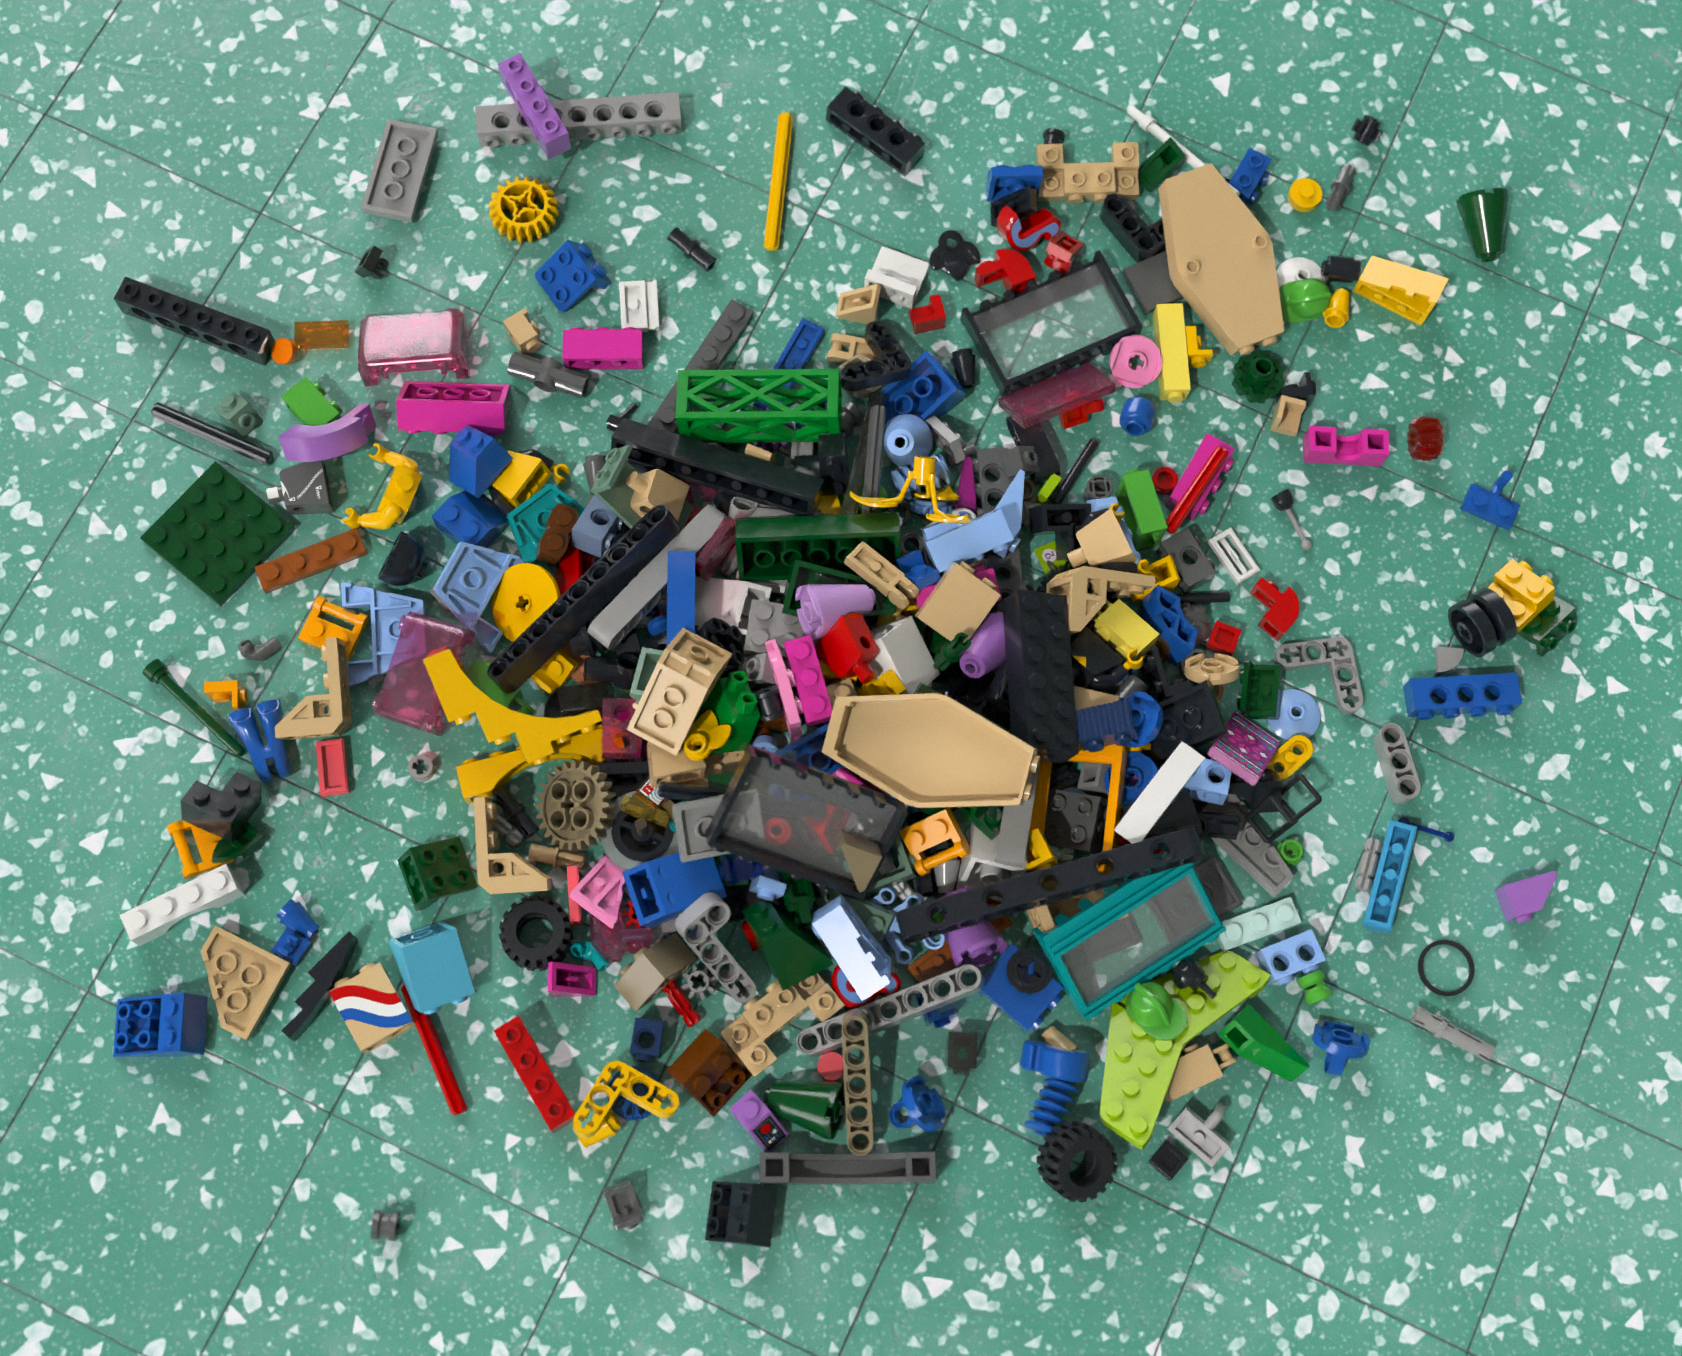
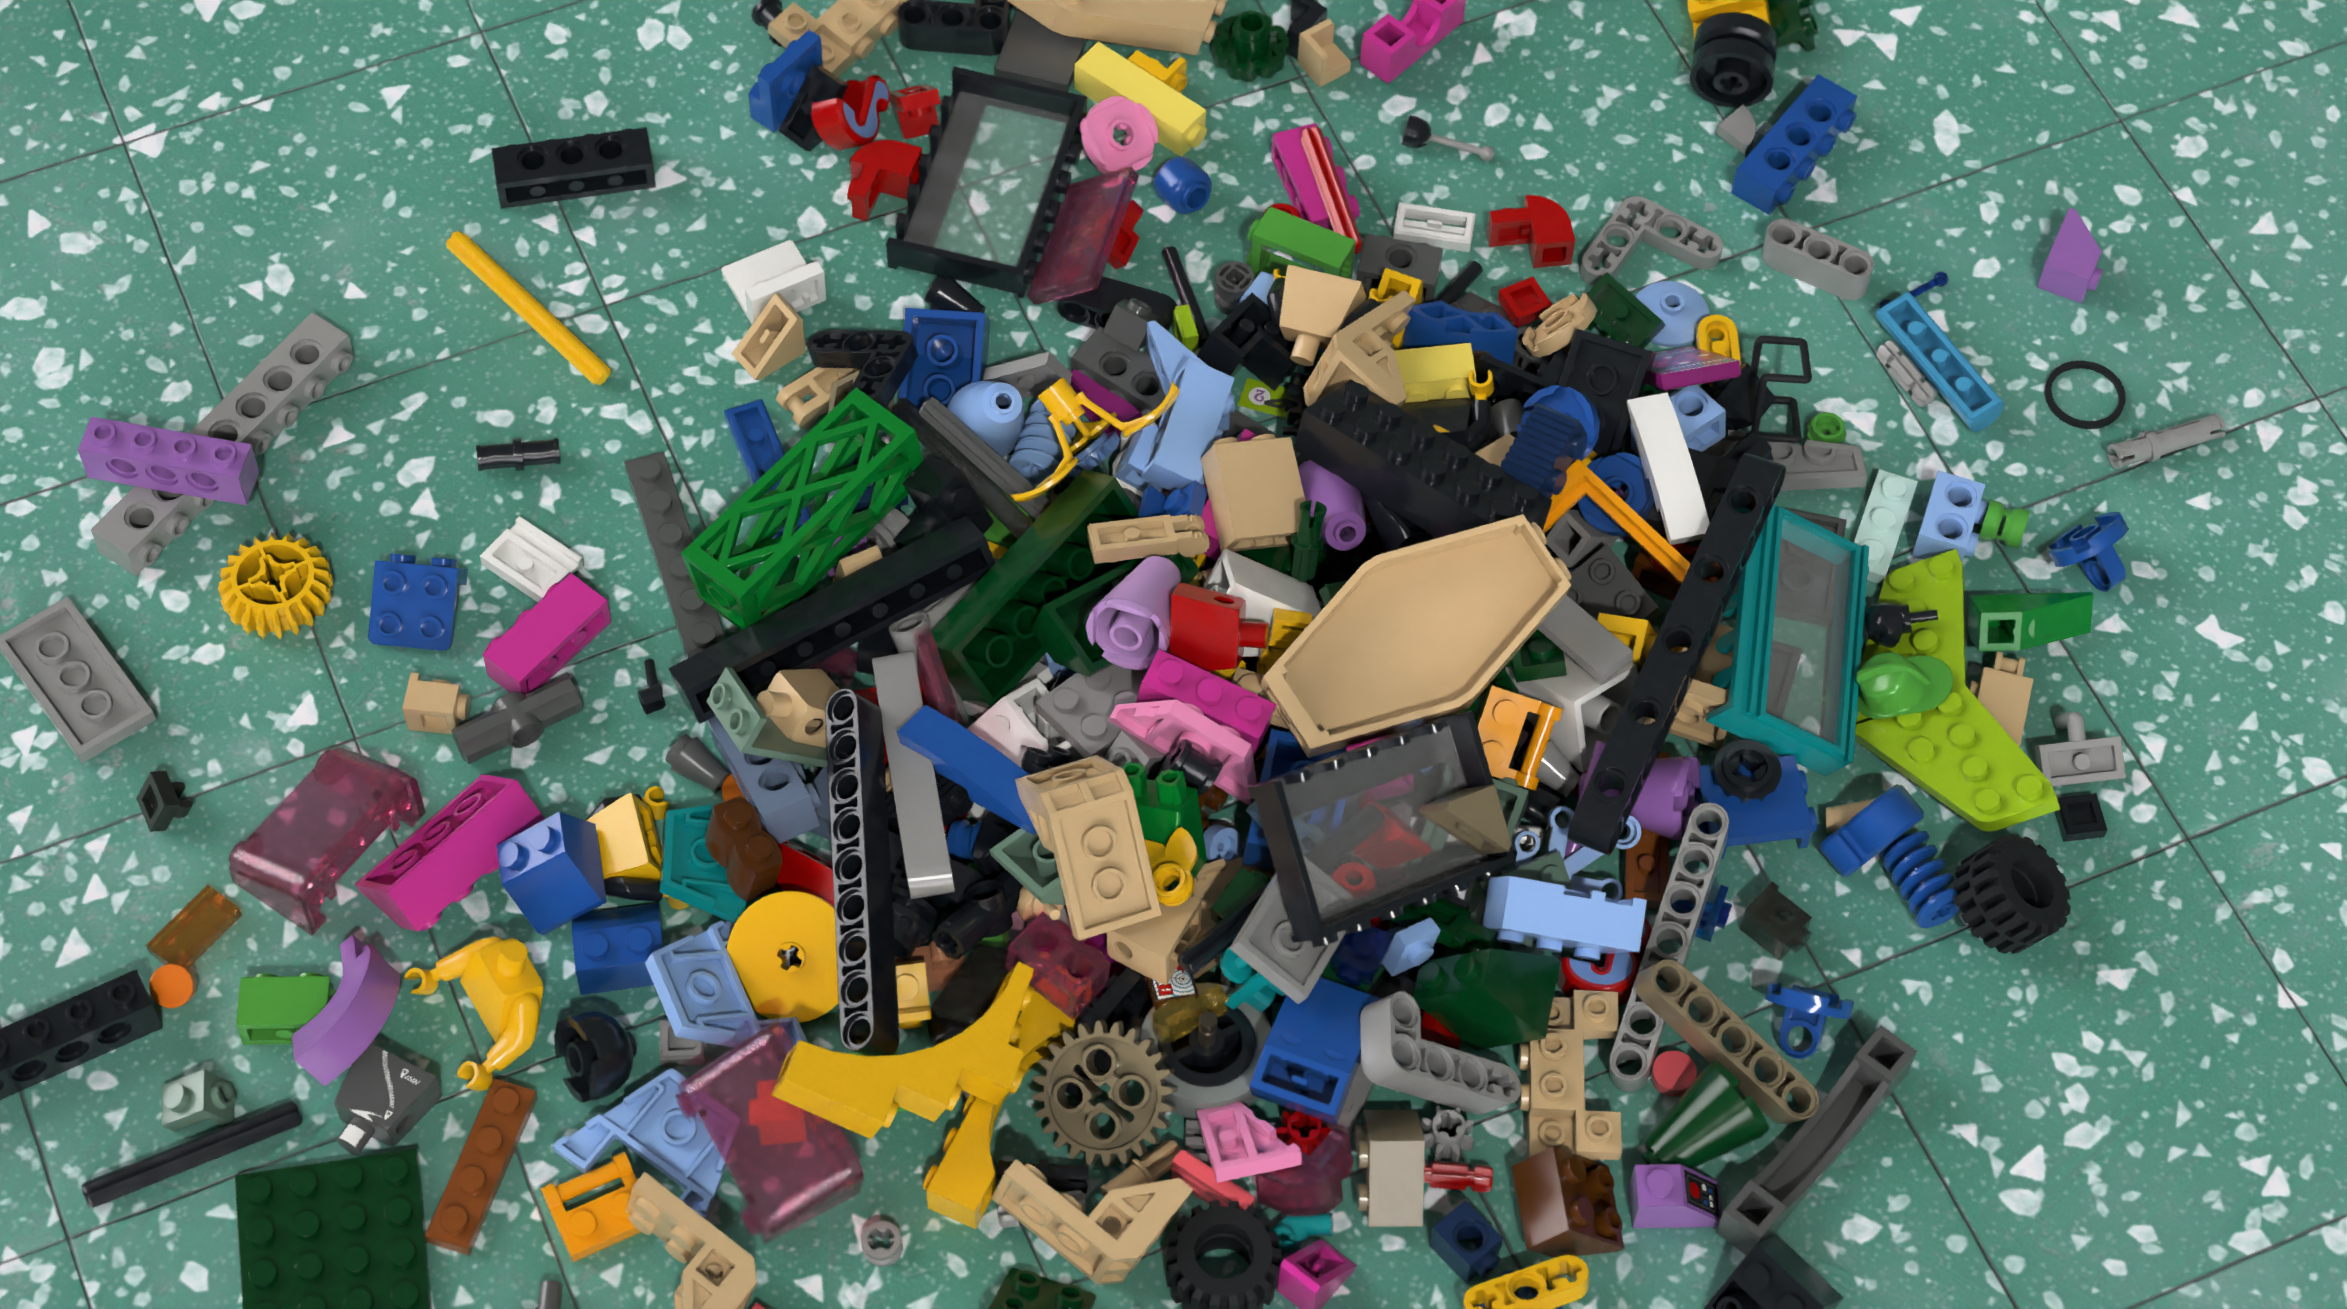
camera: 45 degrees left, 15 degrees down
red panel [908,294,946,335] -> none
black plate [930,230,980,281] -> none

